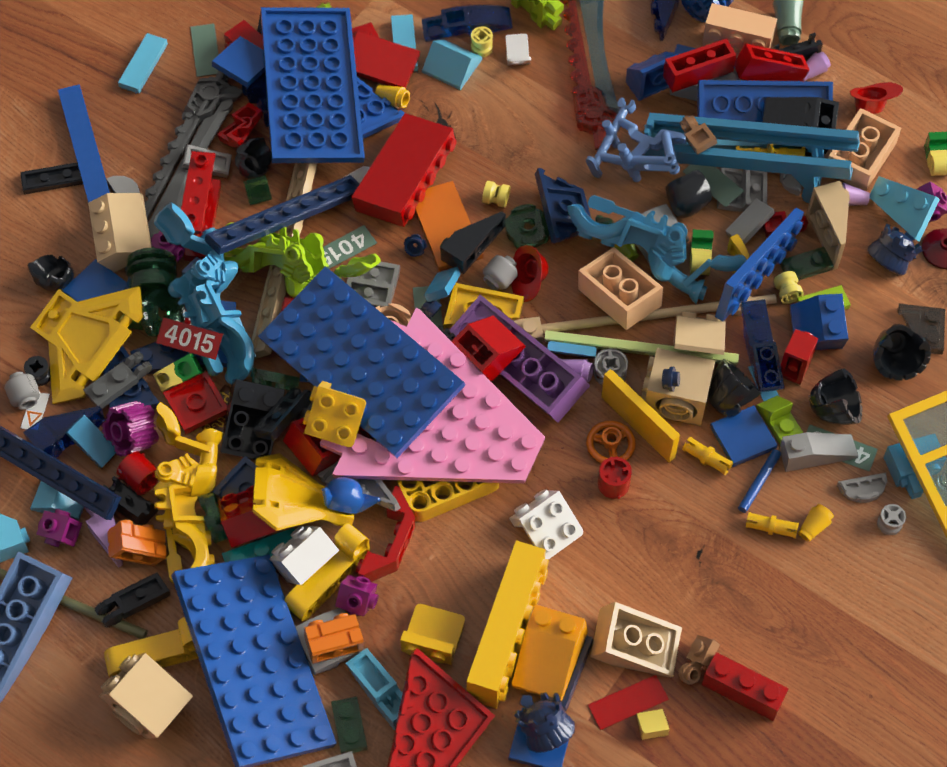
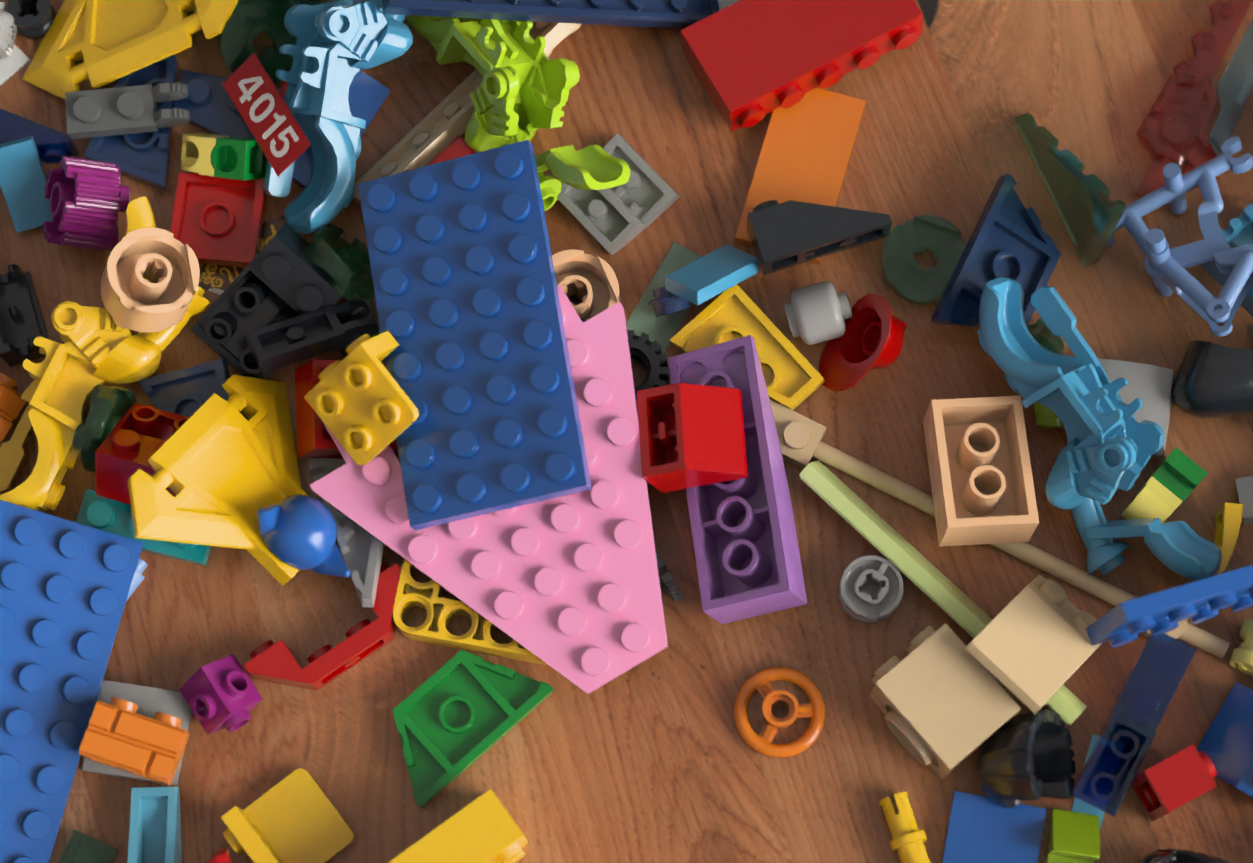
camera: 40 degrees right, 15 degrees up
red piece [116,451,159,495] -> none
white brick [270,525,339,585] -> none
yellow beam [284,523,370,621] -> none
sand green sticker [323,225,377,269] -> none
dark blue plate [404,234,427,257] -> none
light yellow wheel [482,180,510,208] -> none
white bracket [509,489,583,559] -> none
medium azure tile [547,341,597,359] -> none
lavender cone [561,359,594,382] -> none
red piece [598,457,632,499] -> none
yellow tile [601,369,680,463] -> none
dark blue plate [662,366,680,392] -> none
none -> light nougat brick [100,228,200,333]
none -> green wing [392,649,554,809]
none -> tile [1013,113,1126,267]

